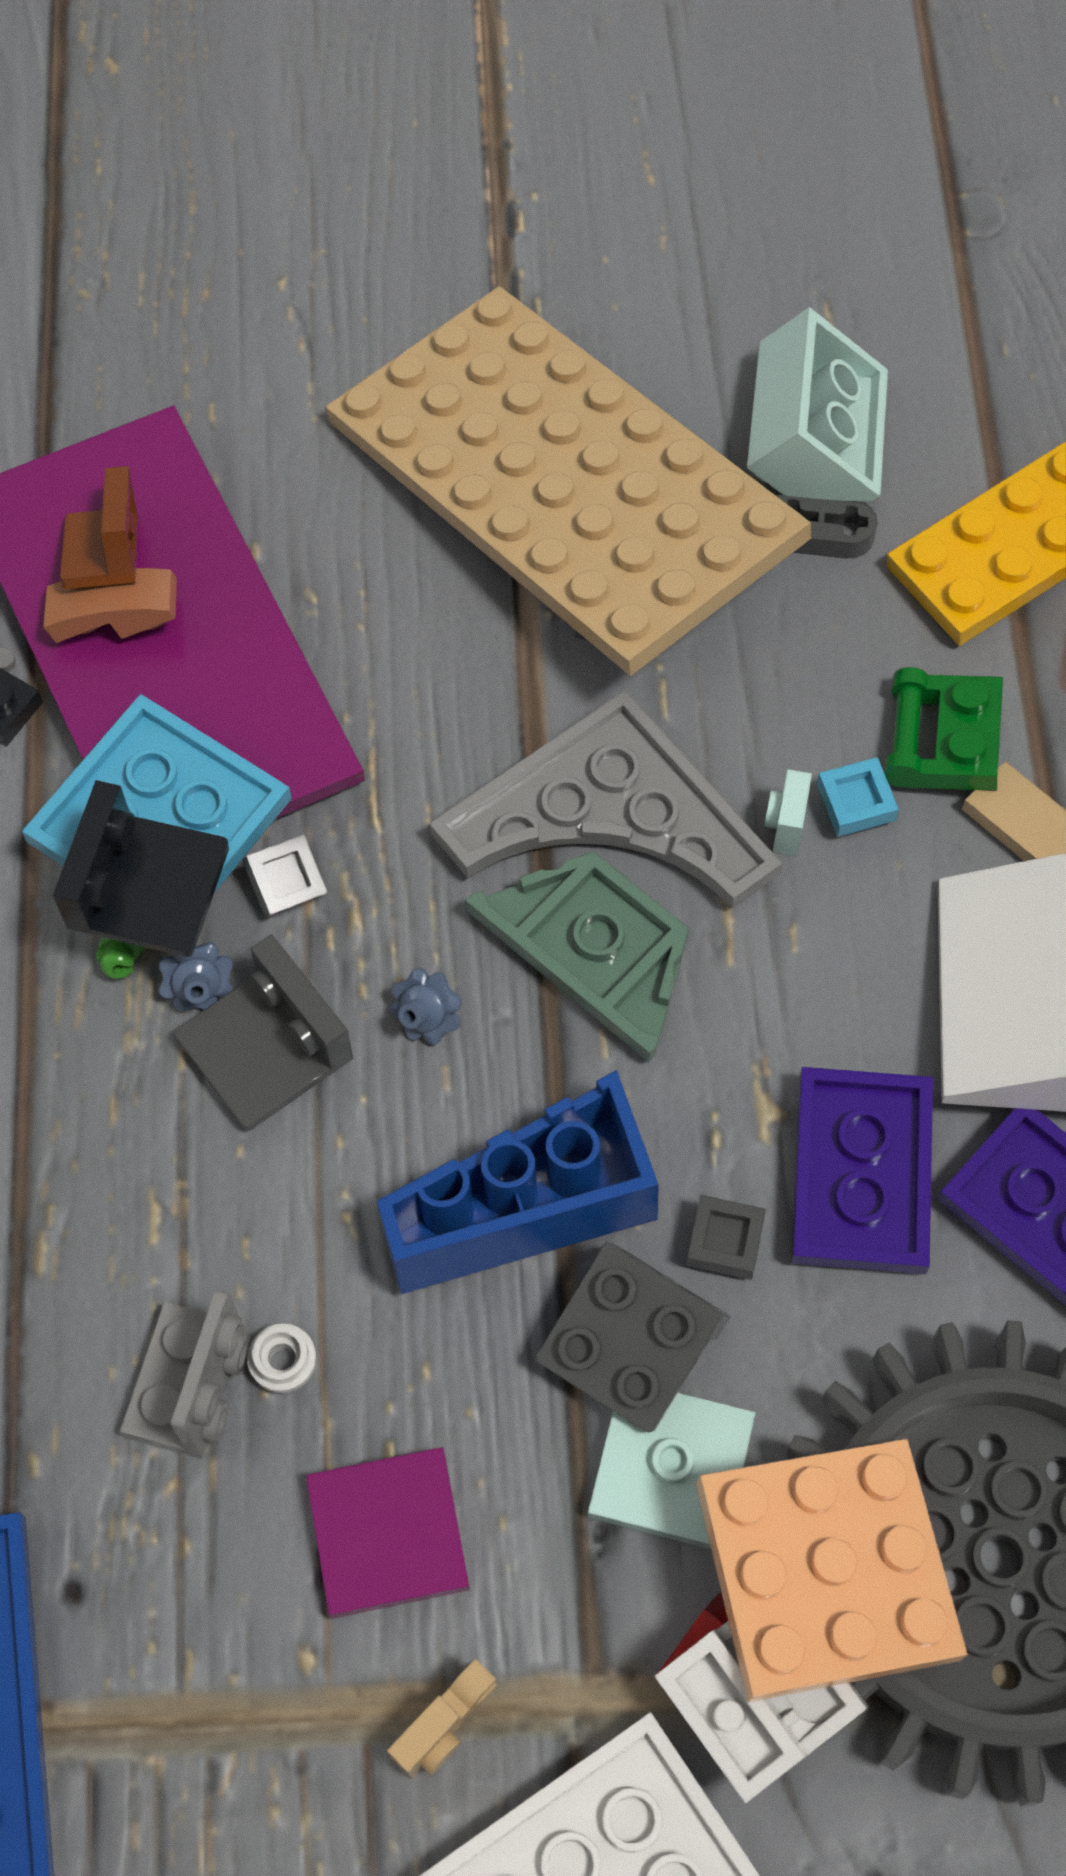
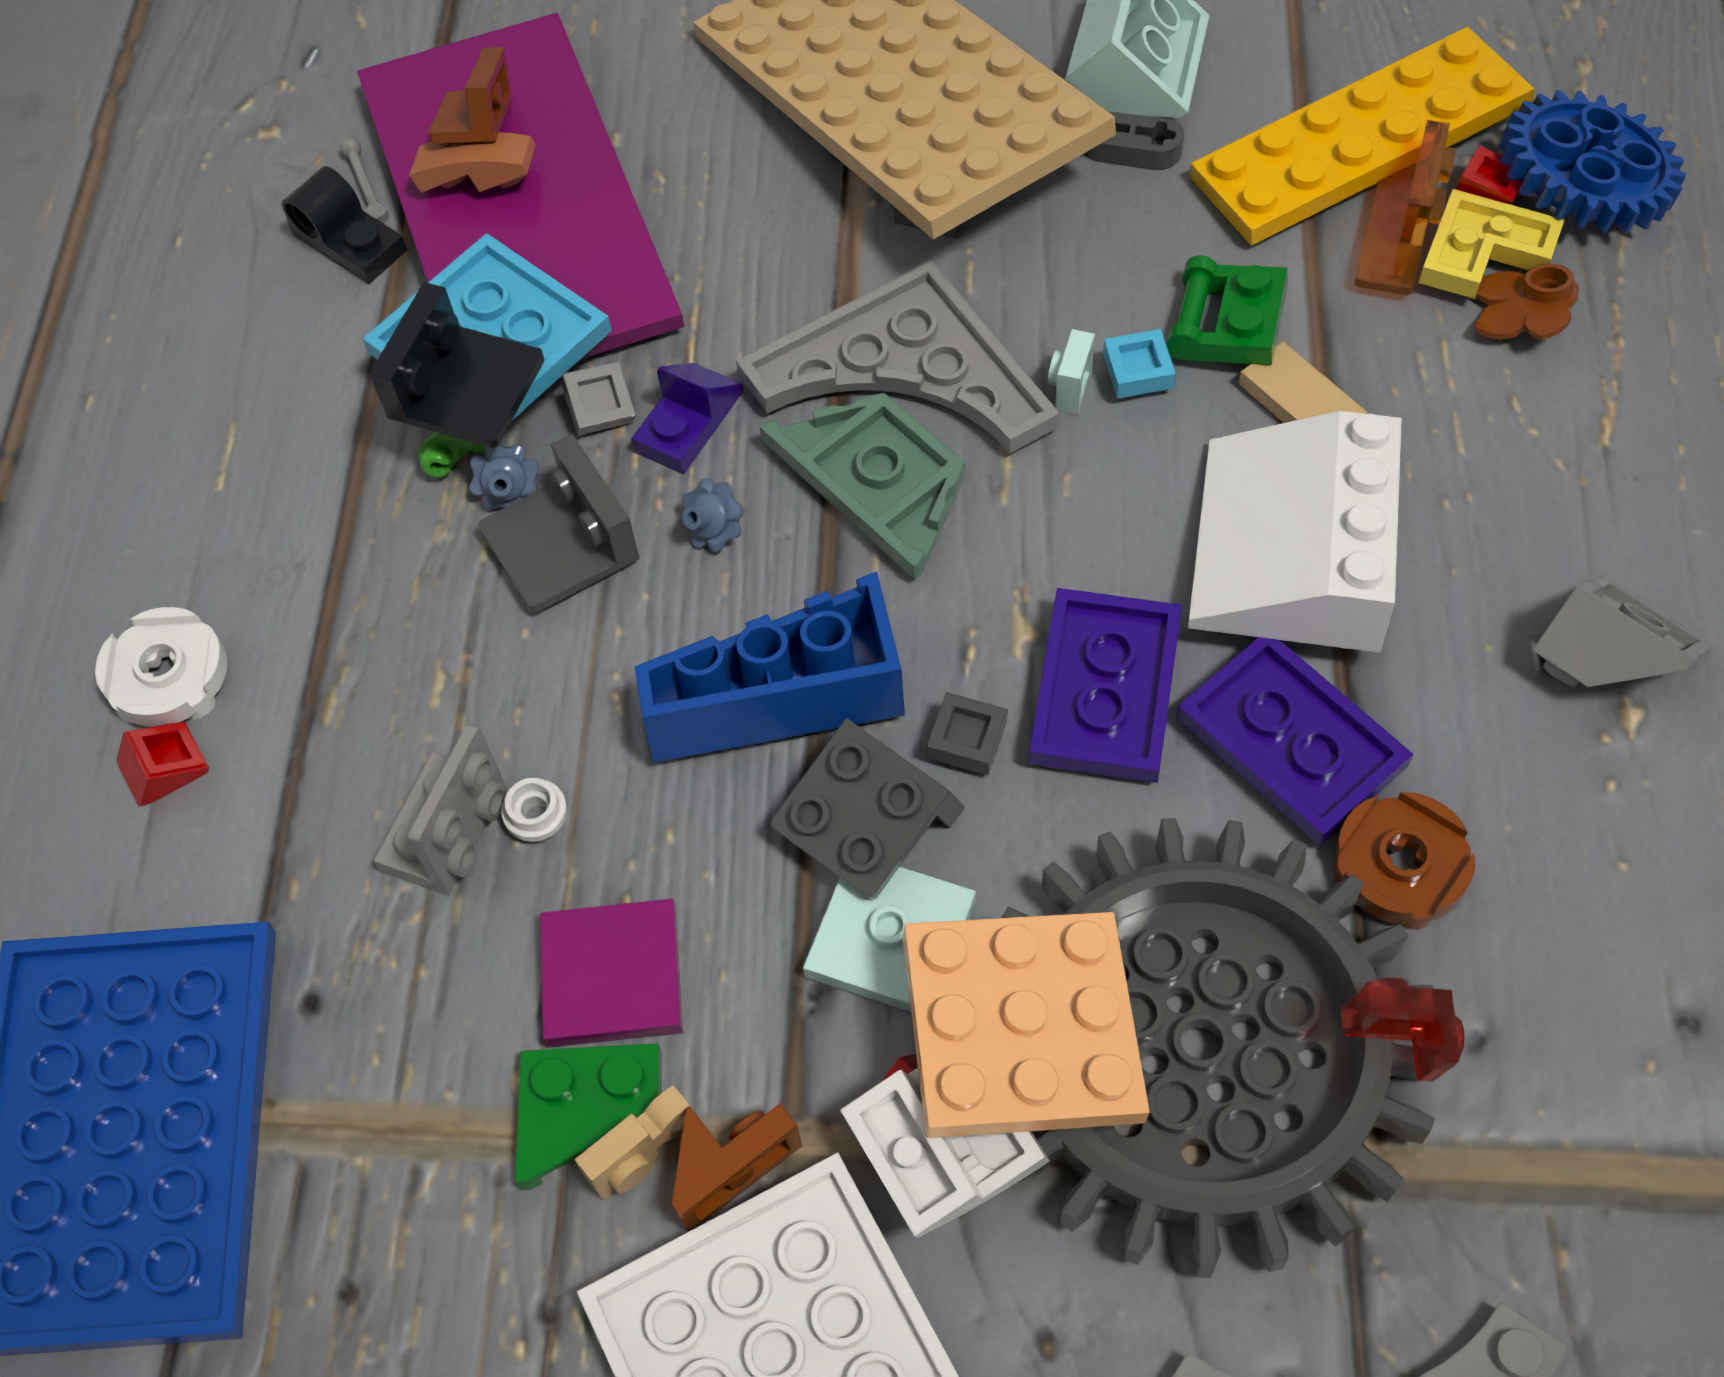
camera: 10 degrees right, 5 degrees down
none -> green wing [515,1043,662,1190]
none -> dark purple slope [631,363,744,475]
none -> dark orange slope [672,1103,802,1232]

